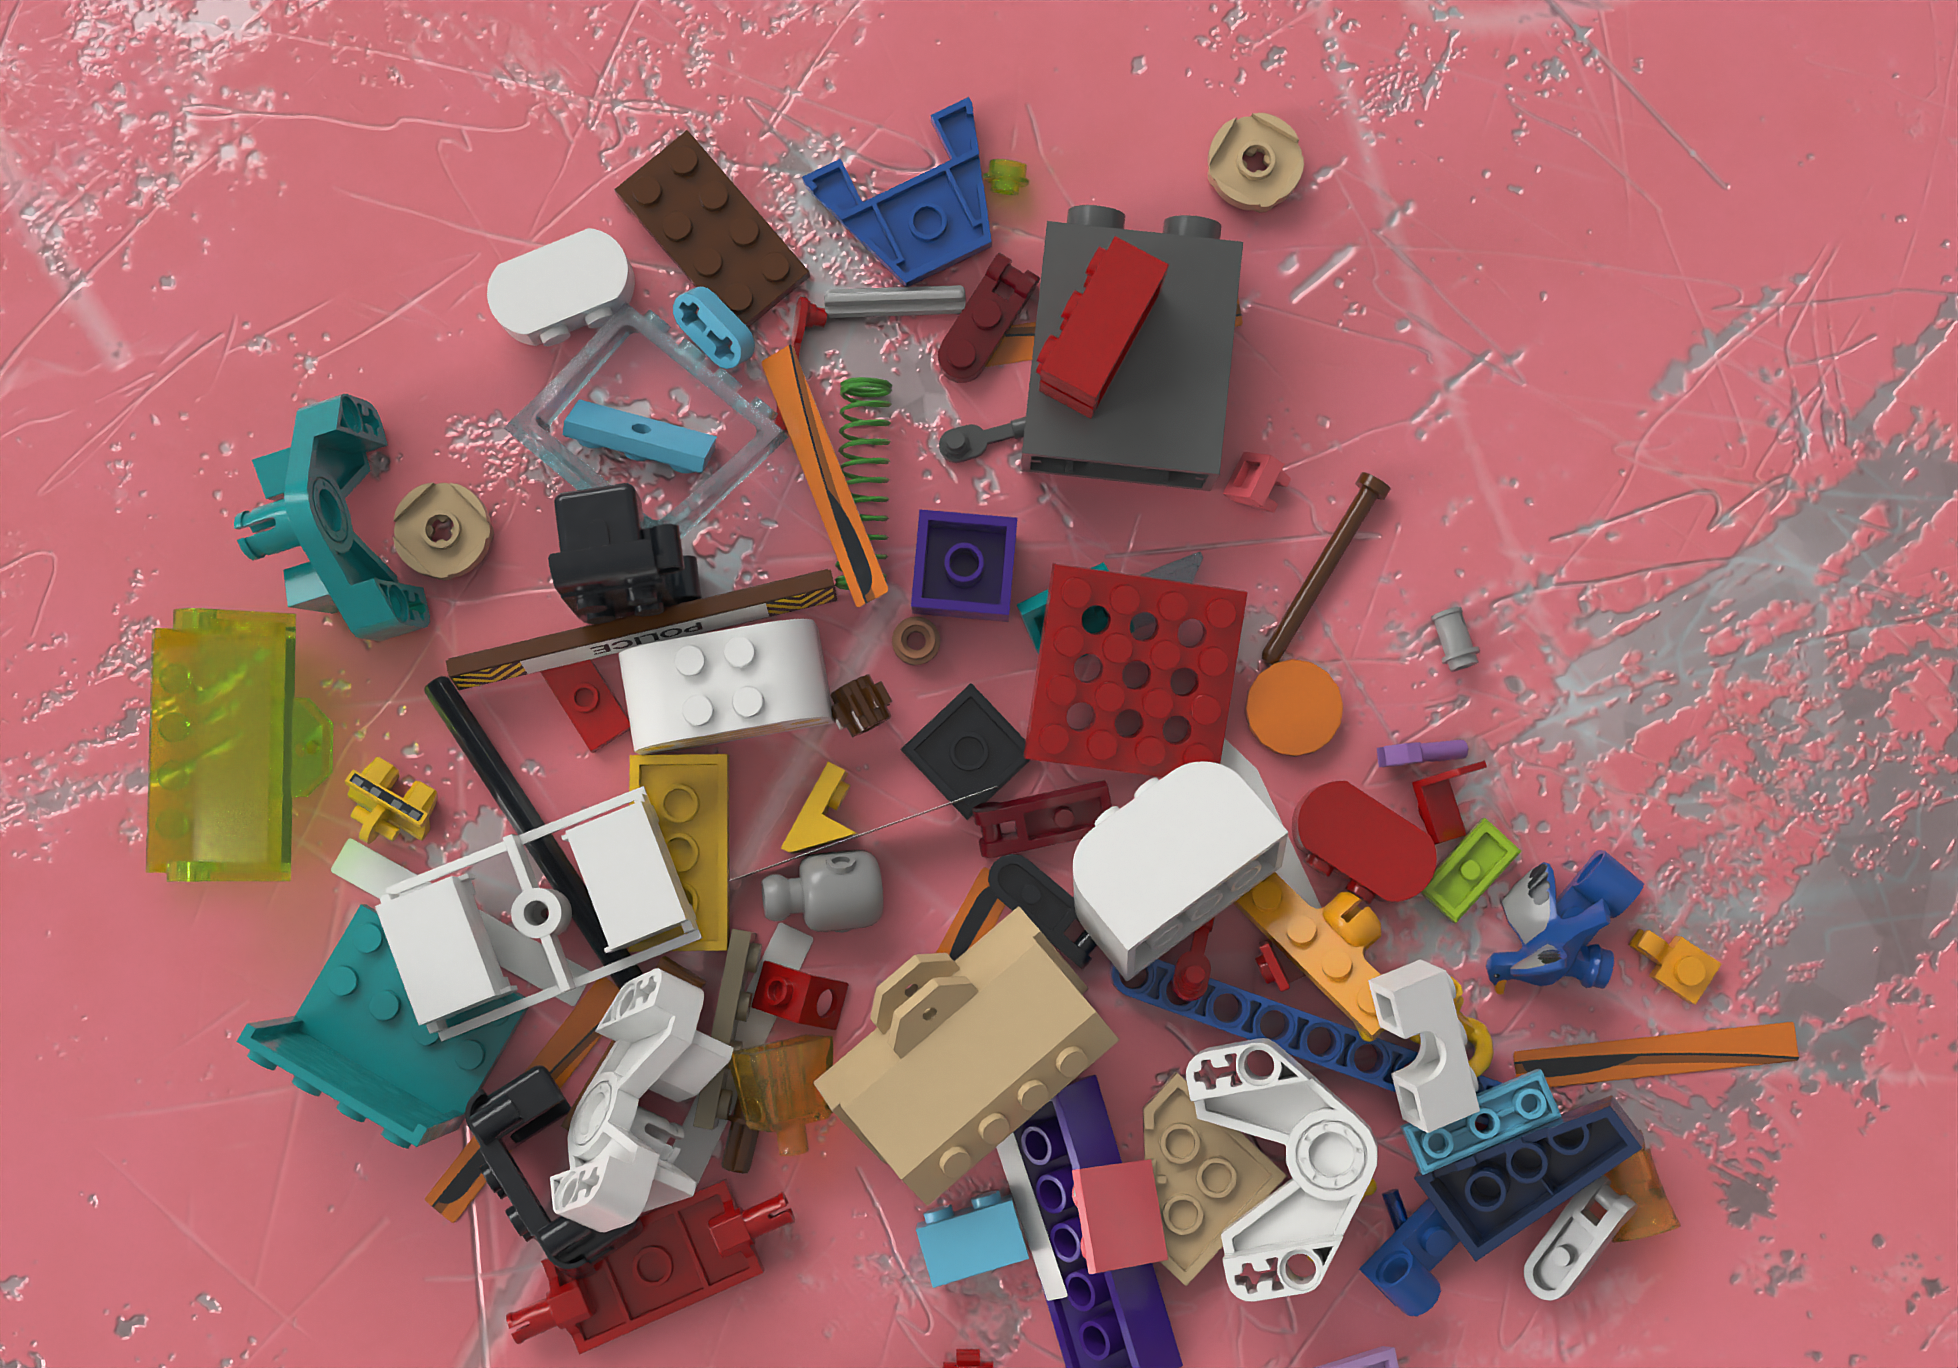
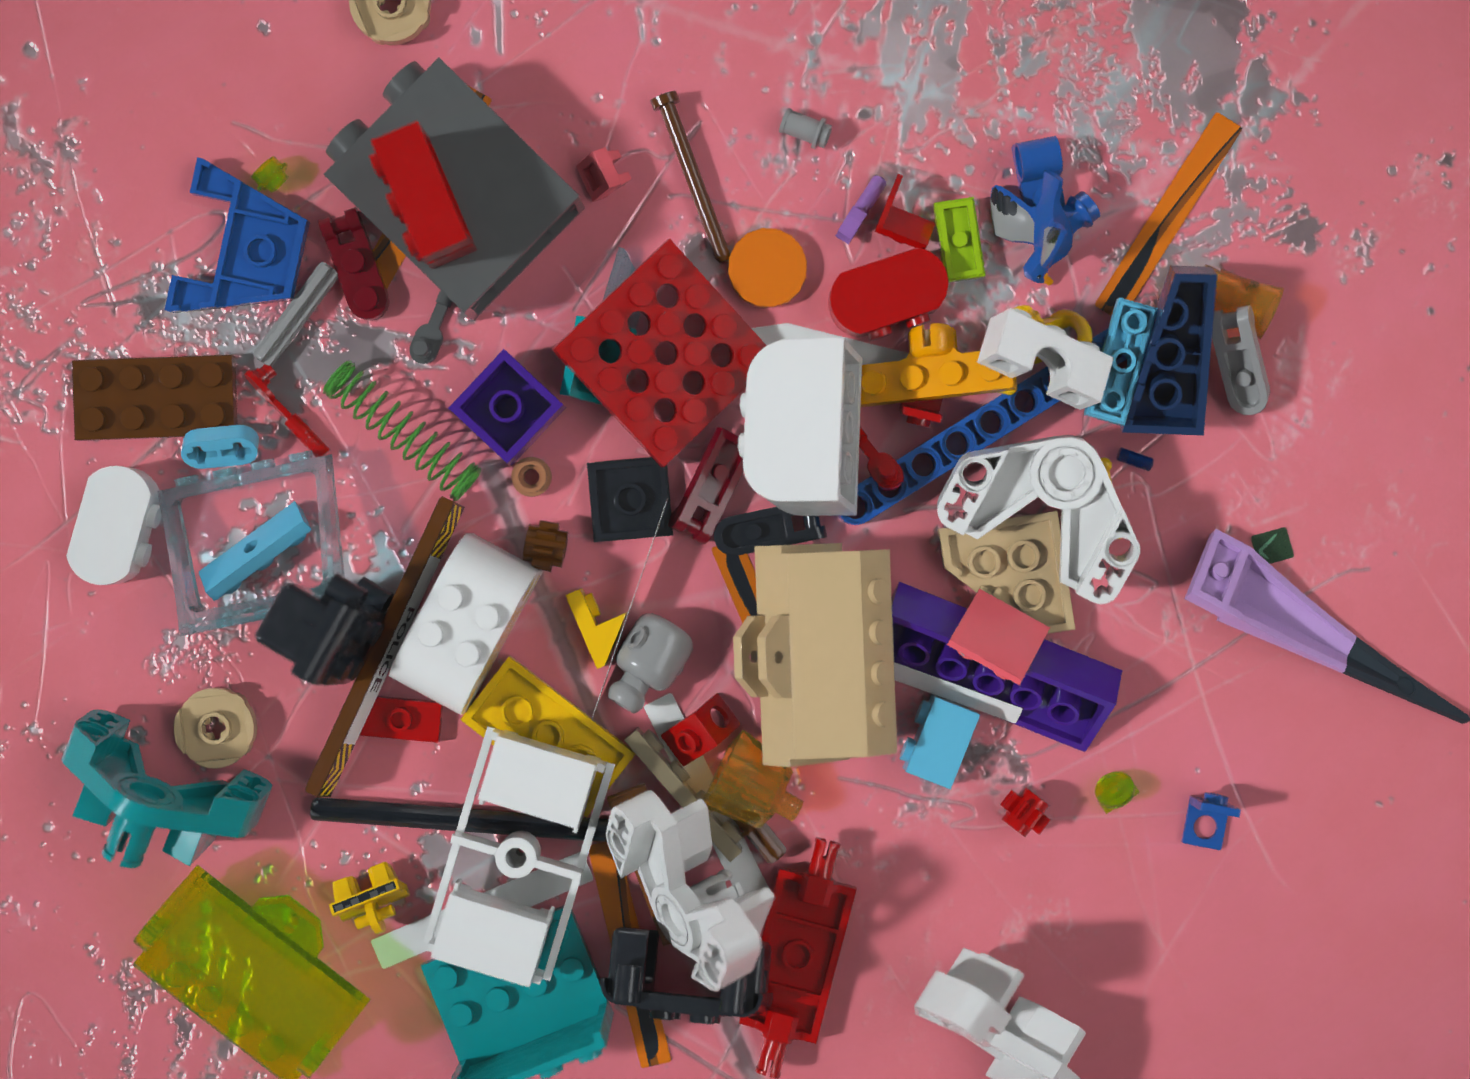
camera: 55 degrees left, 5 degrees up
orange sticker [761,345,889,607] -> none
blue plate [1359,1198,1460,1316] -> none
light orange plate [1628,929,1722,1005] -> none

